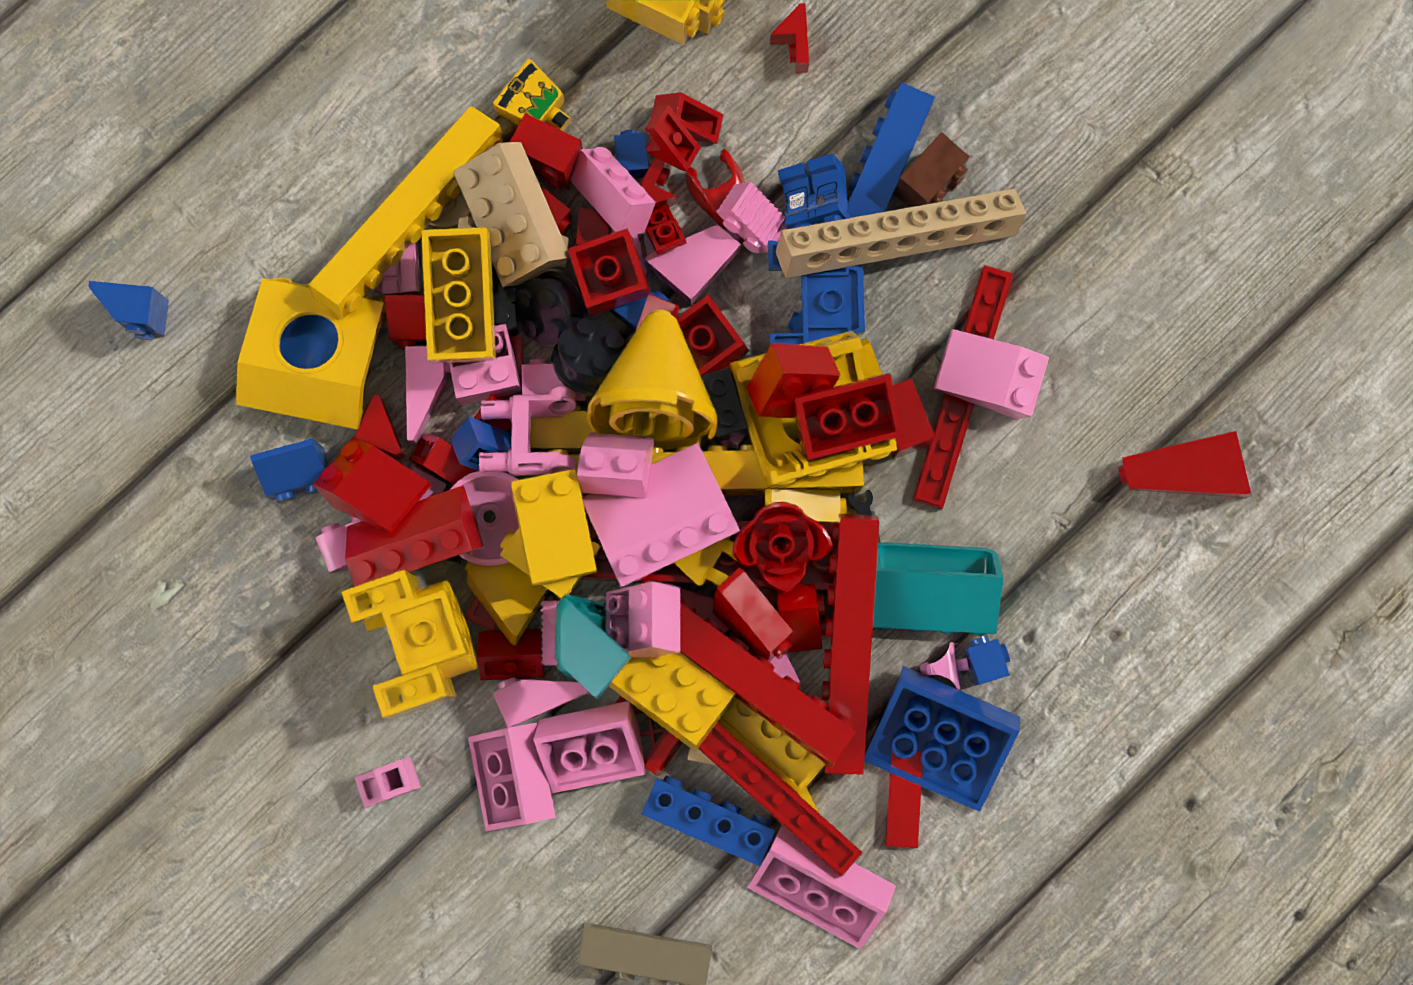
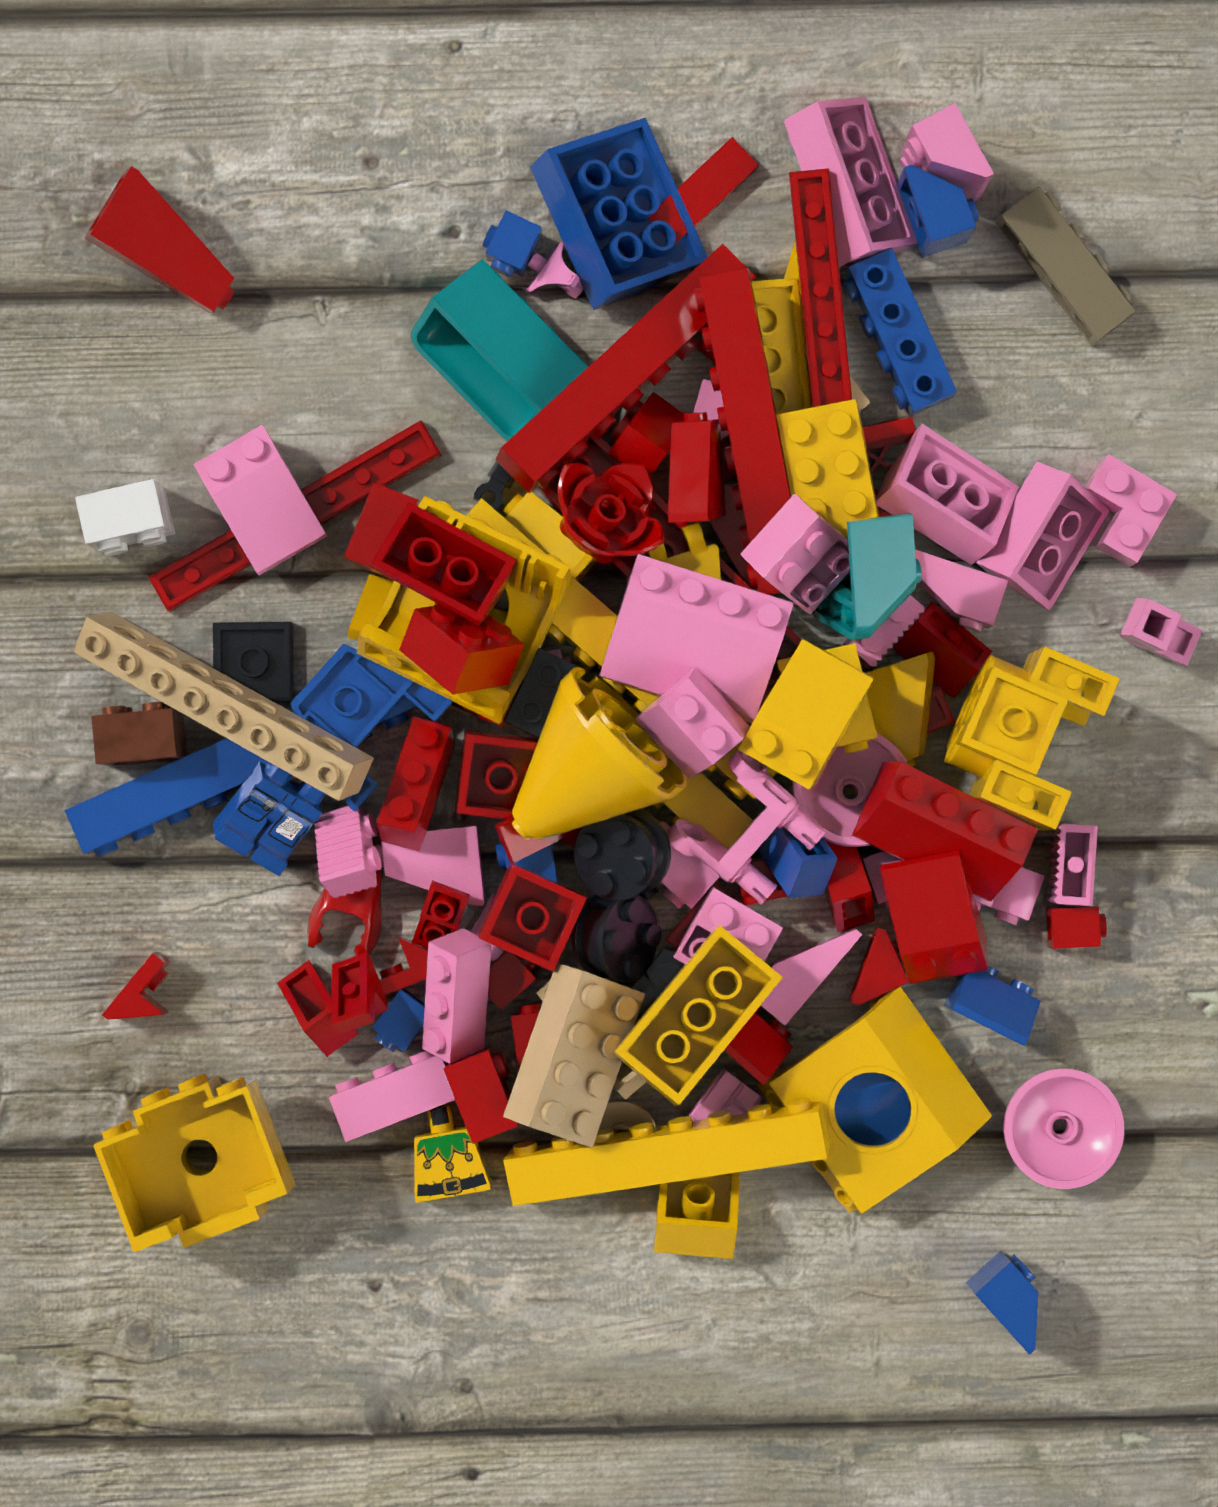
camera: 135 degrees left, 5 degrees up
none -> white brick [75,479,175,556]
none -> black tile [213,622,294,701]
none -> bright pink brick [329,1050,455,1142]
none -> red brick [376,717,455,851]
none -> yellow slope [654,1172,740,1259]
none -> blue slope [897,164,979,258]
none -> bright pink slope [899,103,994,202]
none -> bright pink dish [1003,1068,1124,1189]
none -> red brick [1045,906,1107,949]
none -> bright pink brick [1047,824,1098,906]
none -> bright pink brick [1085,454,1177,567]

